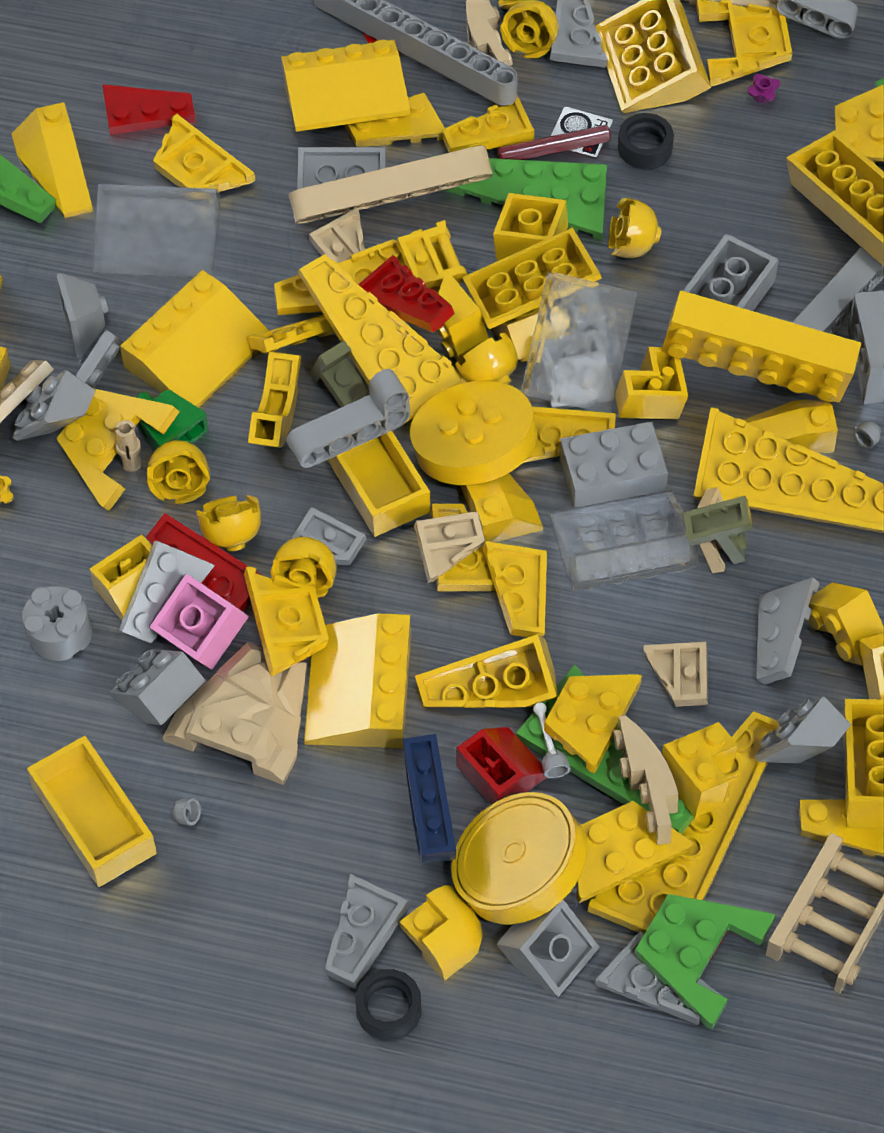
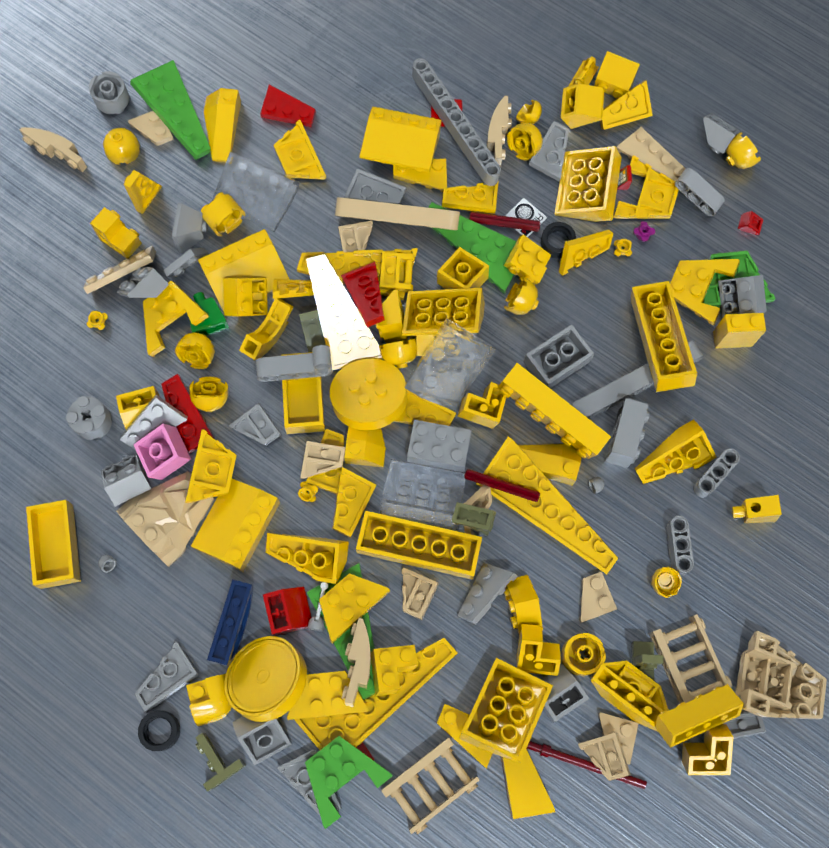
camera: 20 degrees right, 15 degrees up
tan pin [115,420,141,472] -> none
yellow cylinder [270,537,337,598] -> none
light grey slope [754,696,851,764] -> none
none -> olive bracket [195,733,246,792]
none -> yellow brick [201,192,245,236]
none -> yellow slope [223,278,268,317]
none -> yellow plate [298,481,318,502]
none -> yellow brick [356,511,482,580]
none -> dark red axle [464,469,540,502]
none -> yellow plate [504,234,551,285]
none -> yellow wing [559,230,614,276]
none -> yellow plate [614,239,632,257]
none -> slope [617,165,632,190]

